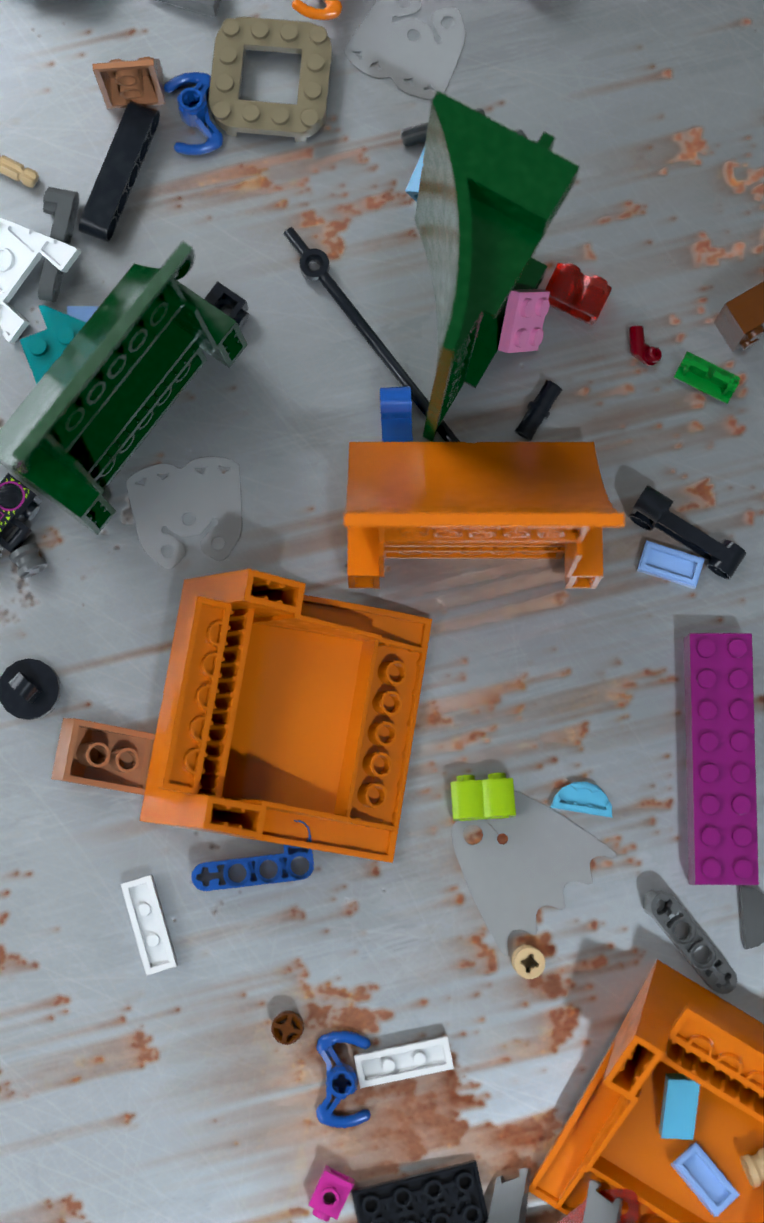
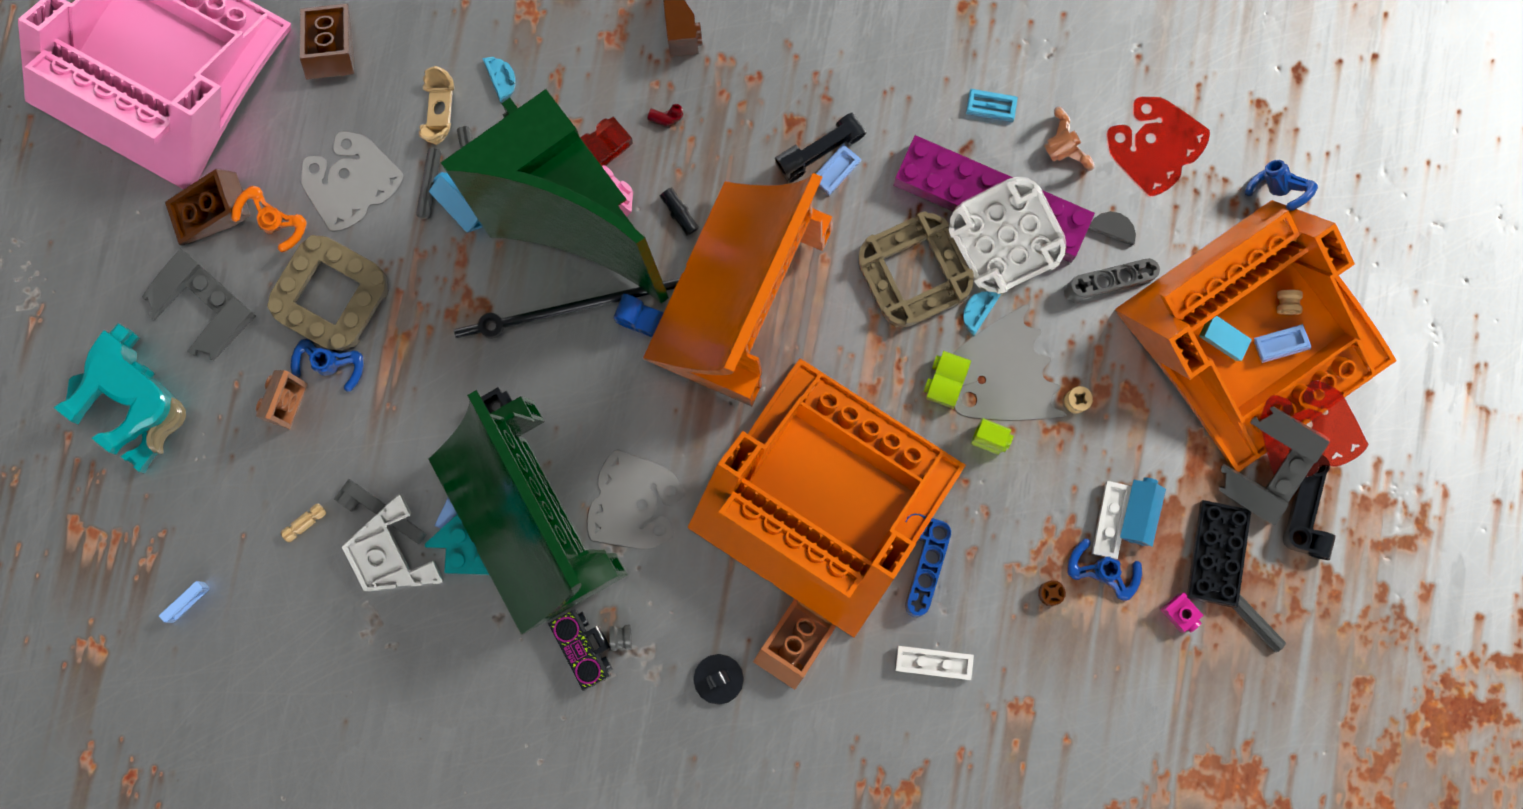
camera: 65 degrees left, 0 degrees up
black beam [79,101,160,242] -> none
green hinge [673,351,741,404] -> none
none -> tan piece [418,66,454,145]
none -> medium azure tile [482,57,516,103]
none -> dark tan plate [858,211,974,327]
none -> white tile [949,177,1066,294]
none -> lime brick [971,418,1014,455]
none -> dark azure brick [1120,477,1166,547]

